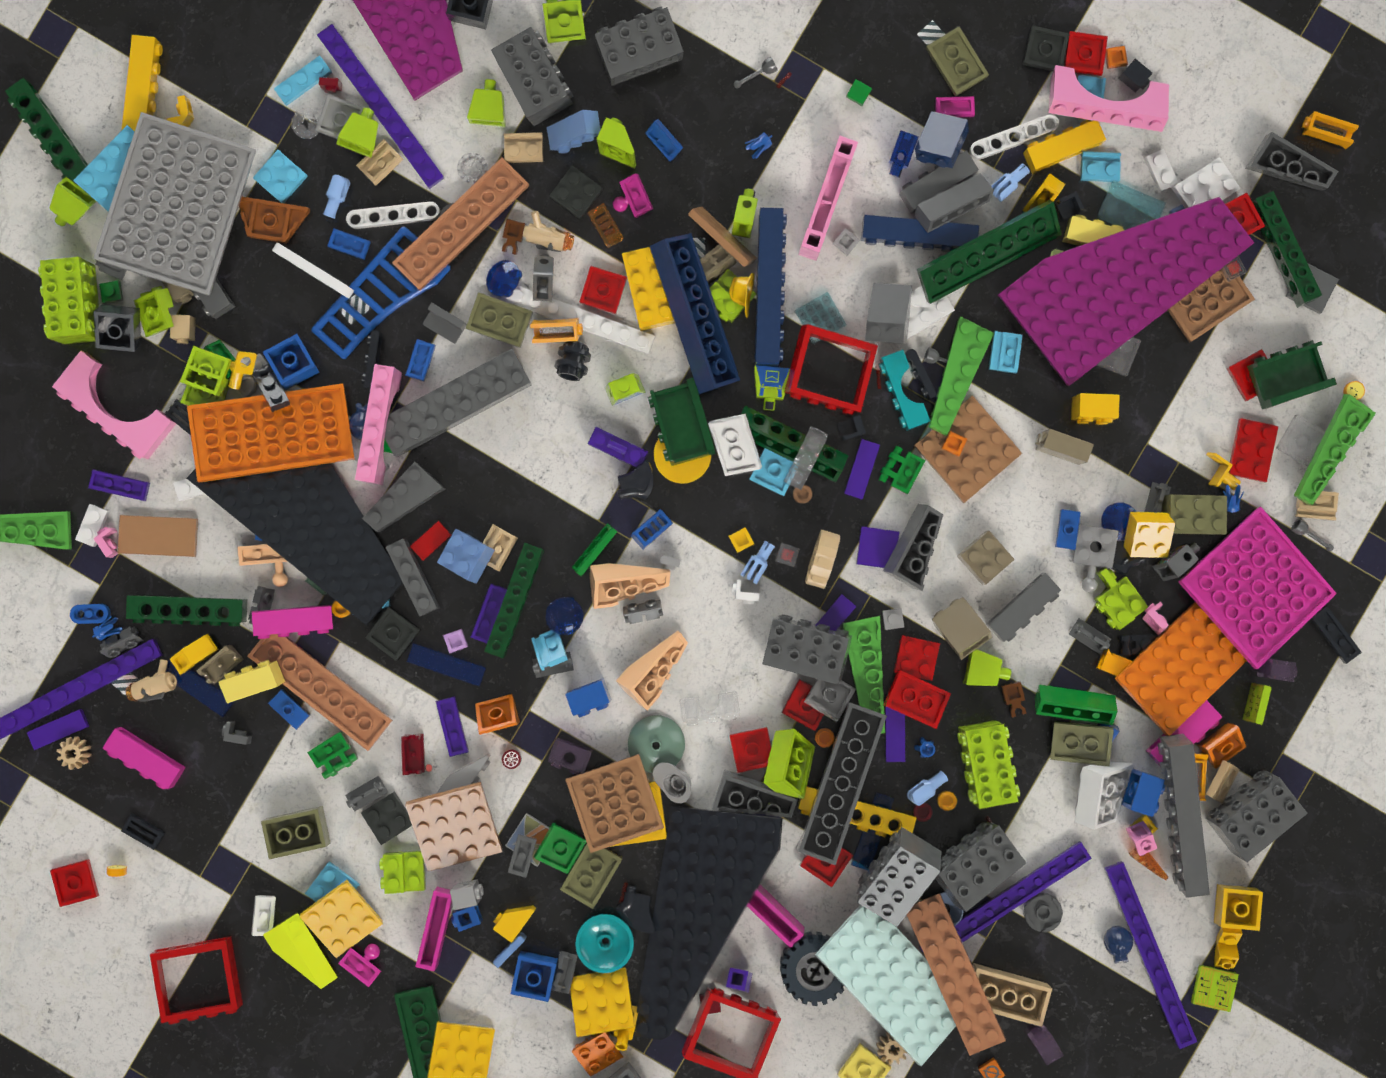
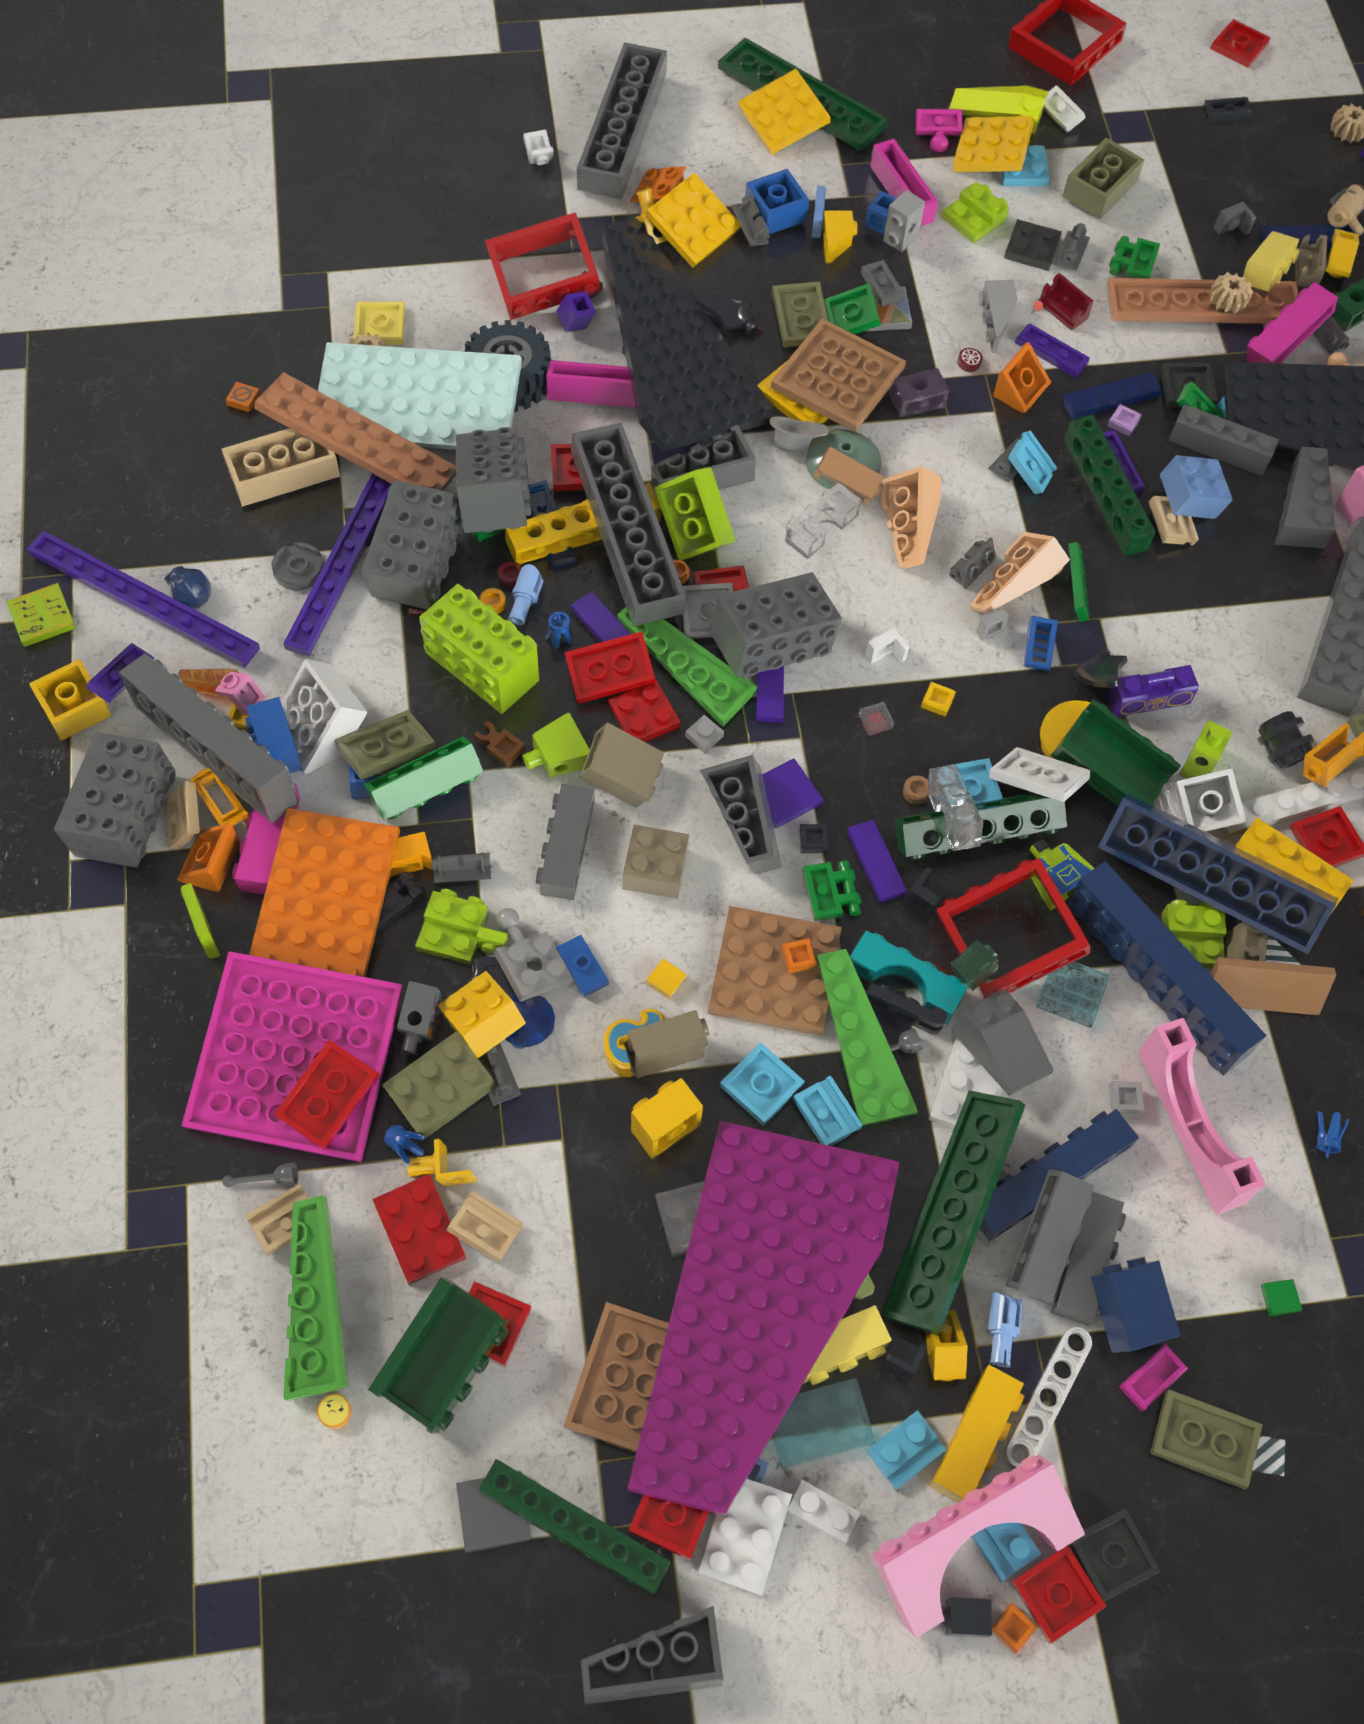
camera: 135 degrees right, 25 degrees down
dark pink brick [103,727,186,789] -> none
light orange tile [107,865,127,877] -> none
blue plate [268,689,310,730] -> none
plate [405,782,502,872] -> none
red tile [410,521,452,561] -> none
clear blue dish [545,597,584,635] -> none
blue brick [565,678,612,718] -> none
teal dish [576,914,634,973] -> none
yellow piece [729,273,755,318] -> none
red plate [730,727,771,773] -> none
lime torso [732,189,758,239] -> none
light blue arm [740,541,775,585] -> none
tan connector [805,530,840,589] -> none
clear blue torso [888,130,919,178] -> none
clear purple brick [1027,1025,1064,1065] -> none
bright pink bracket [1142,602,1169,636] -> none
yellow slope [1214,927,1242,969] -> none
tile [1221,255,1247,282] -> none
clear purple brick [1257,659,1297,682] -> none
black plate [1311,606,1362,664] -> none
none -> dark purple tile [86,643,155,703]
none -> red plate [274,1039,380,1150]
none -> tan plate [446,1191,524,1264]
none -> yellow animal [604,1009,665,1077]
none -> yellow tile [646,958,687,999]
none -> medium azure plate [720,1042,805,1126]
none -> black tile [799,824,829,853]
none -> medium nougat brick [812,447,883,507]
none -> clear green brick [951,940,999,991]
none -> clear tile [1158,782,1187,822]
none -> white slope [1172,768,1246,832]
none -> green plate [1177,382,1224,418]
none -> tan gear [1210,272,1253,314]

